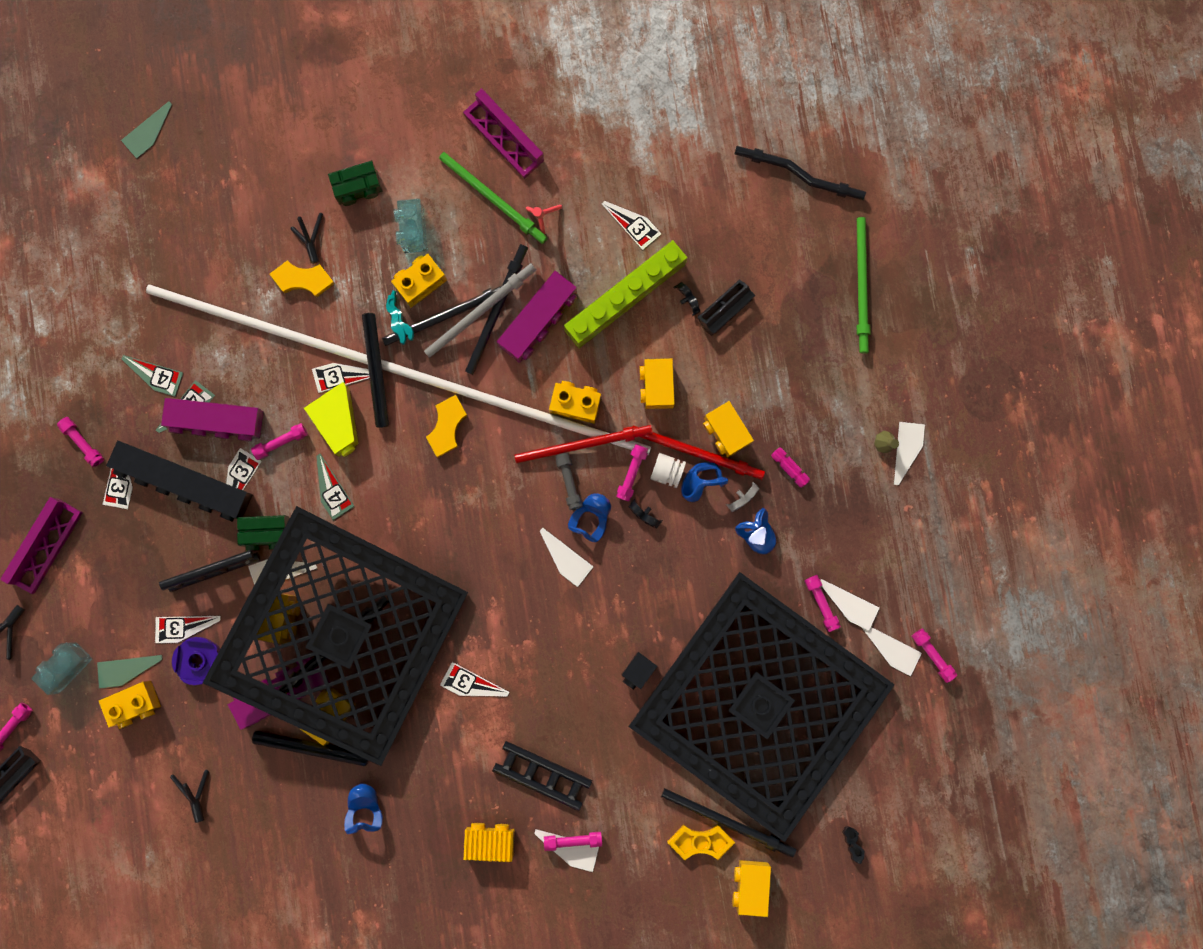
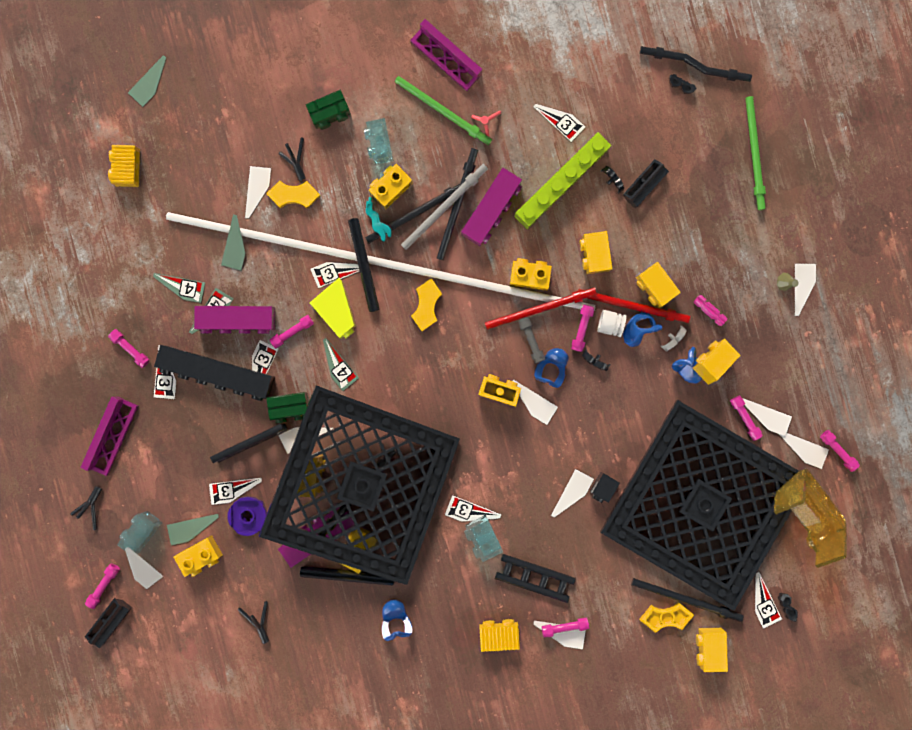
camera: 10 degrees left, 5 degrees up
none -> yellow brick [108,145,140,187]
none -> white sticker [125,547,163,589]
none -> sand green sticker [221,214,245,271]
none -> white sticker [245,166,271,218]
none -> clear light blue brick [464,515,503,562]
none -> yellow brick [478,374,521,407]
none -> white sticker [551,469,594,517]
none -> black piece [669,74,697,94]
none -> yellow brick [693,339,741,385]
none -> sticker [755,572,782,628]
none -> clear yellow windscreen [774,469,847,568]

